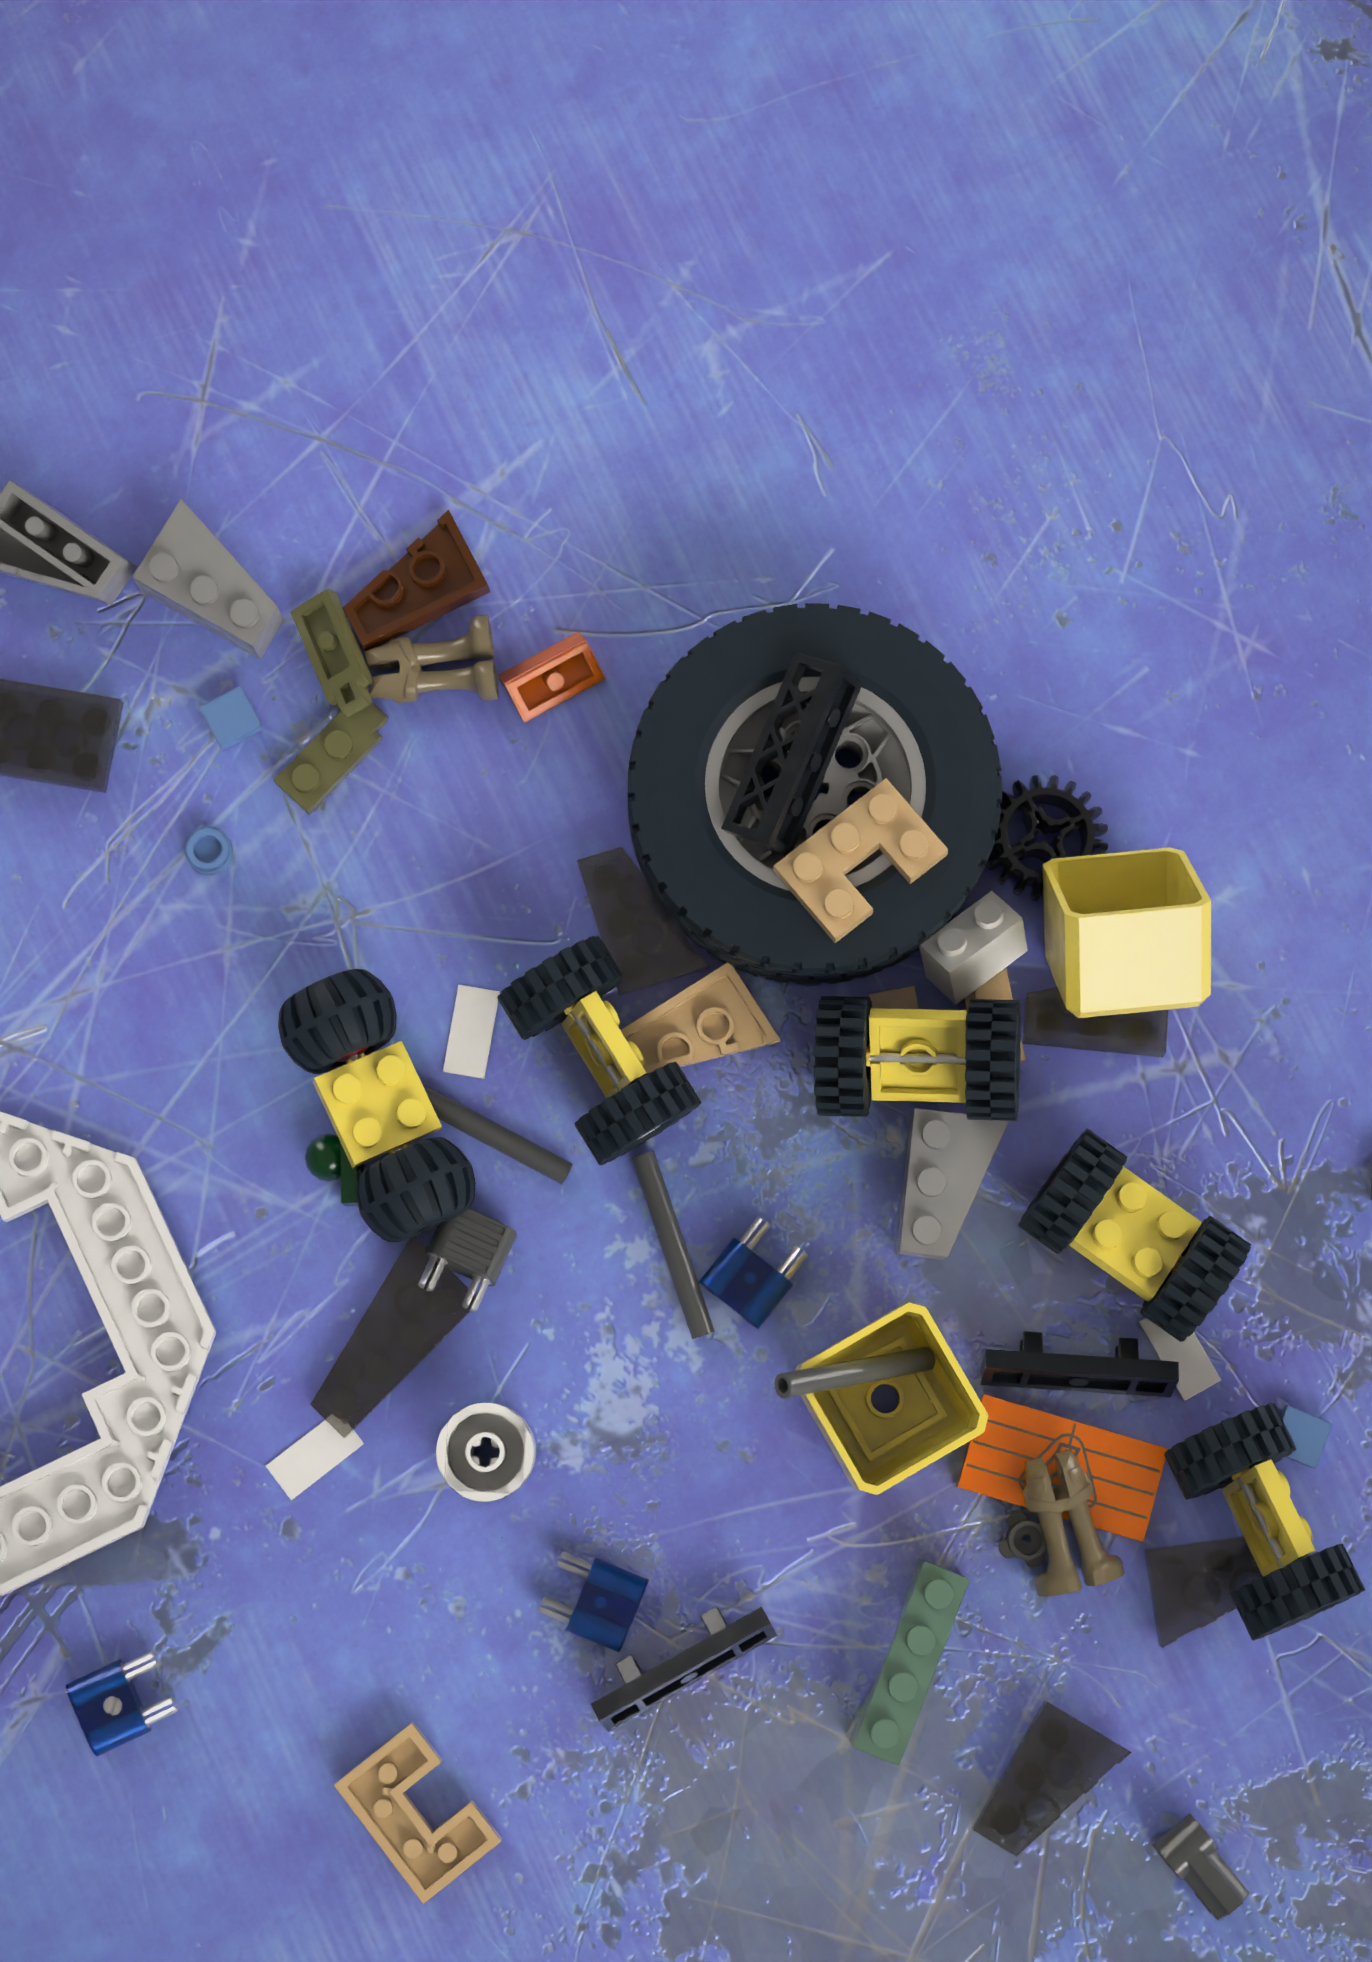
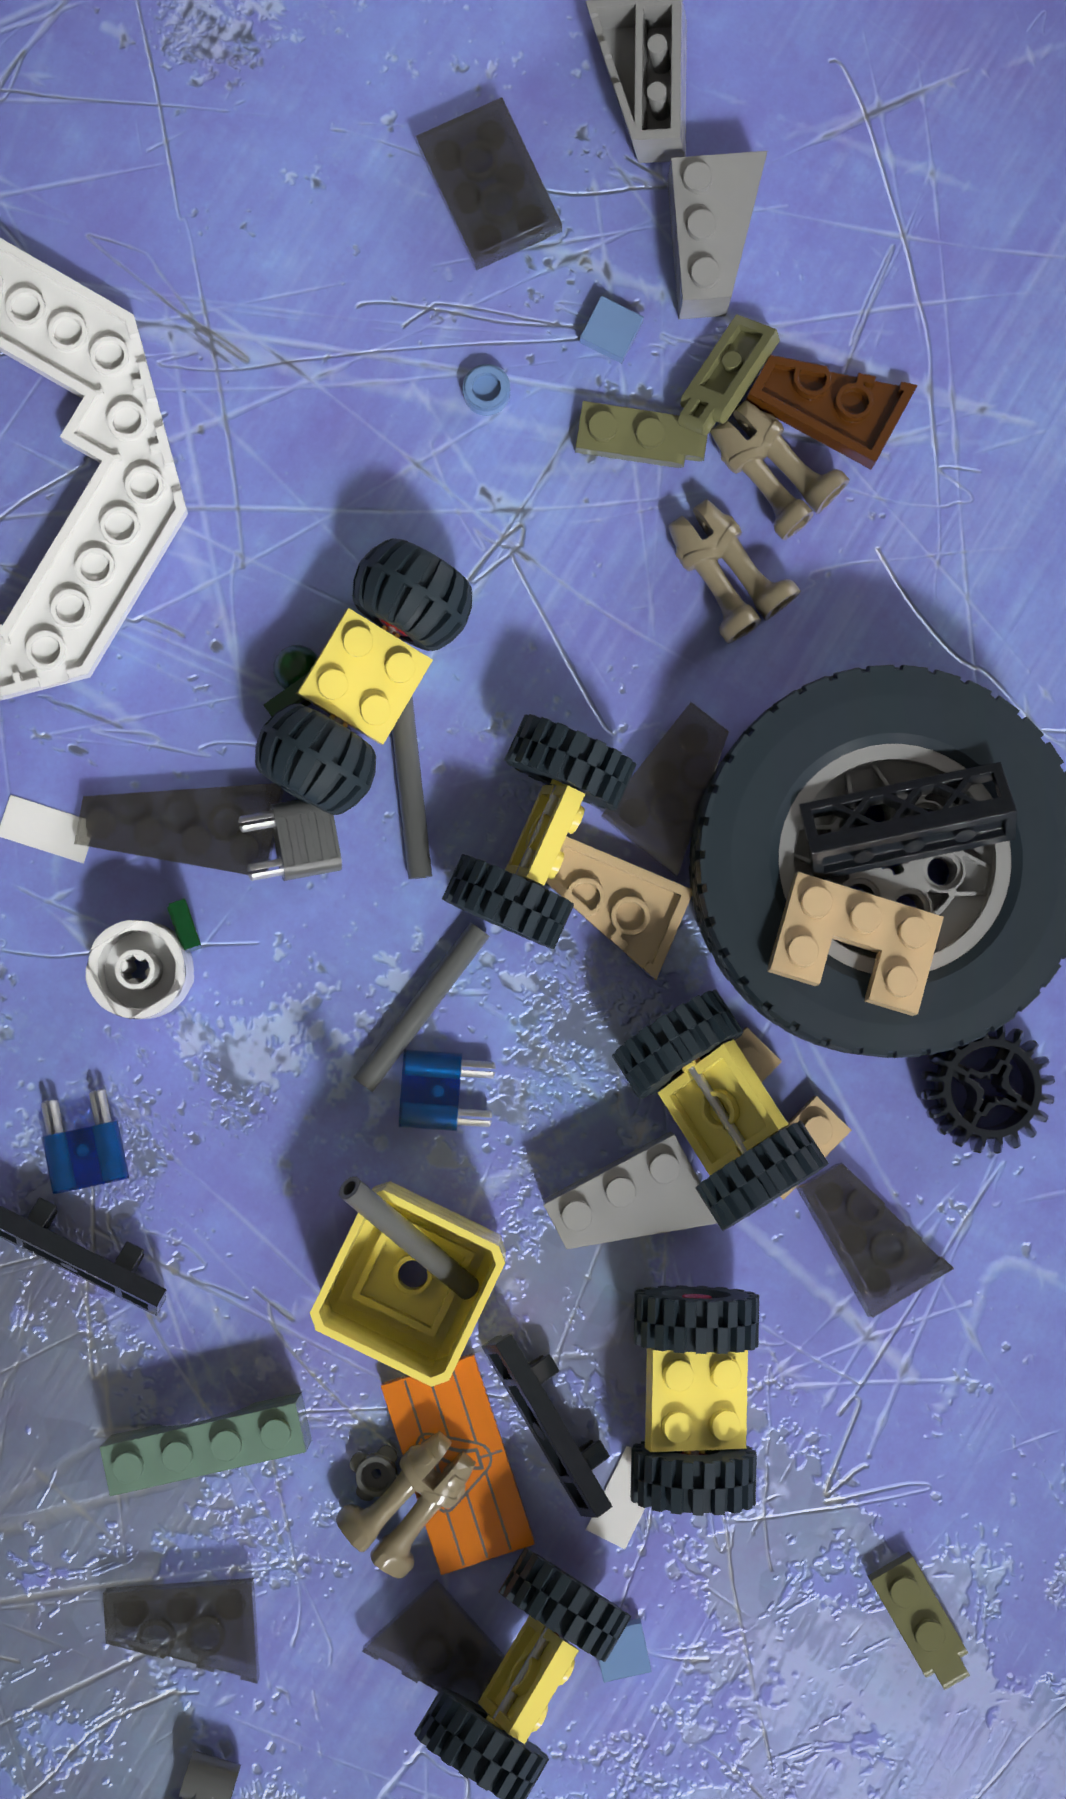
camera: 55 degrees right, 5 degrees up
white sticker [443,984,500,1079] -> none
orange slope [498,632,605,723] -> none
white brick [919,891,1028,1005] -> none
light yellow plate [1043,847,1211,1018] -> none
none -> dark green tile [167,898,202,952]
none -> dark tan piece [668,499,801,644]

